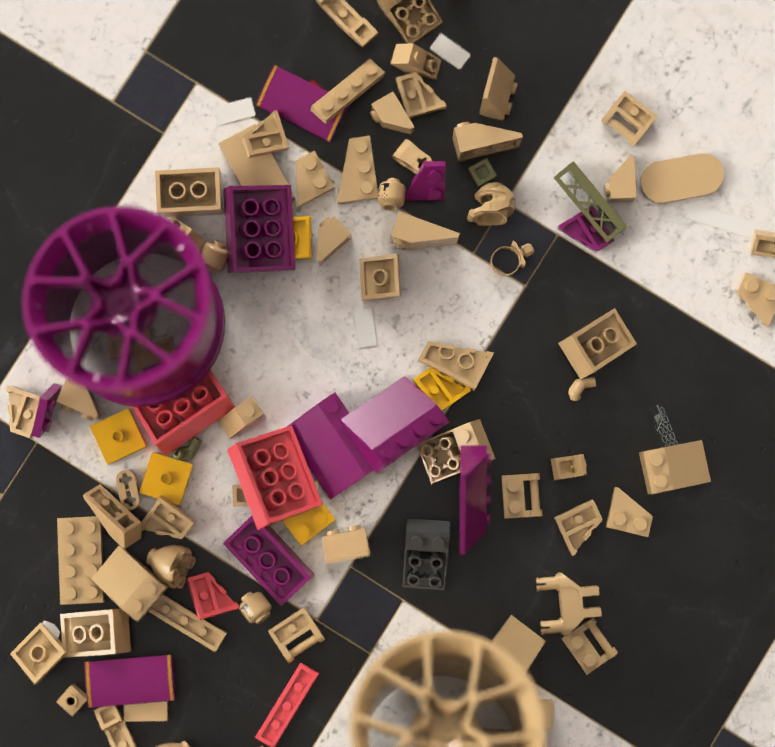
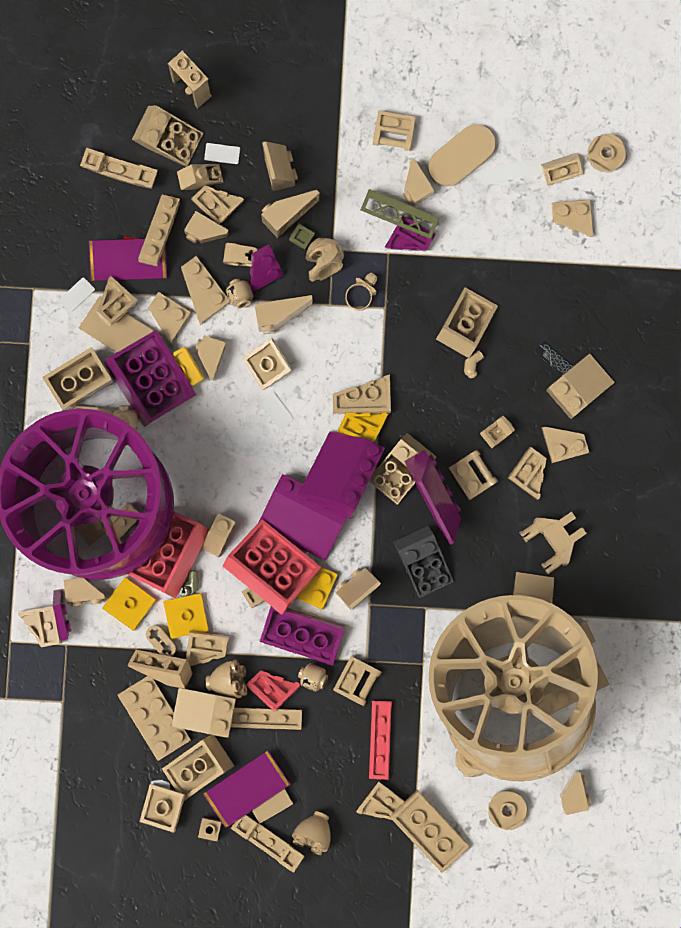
camera: 35 degrees left, 0 degrees up
tan plate [561,617,618,675] -> none

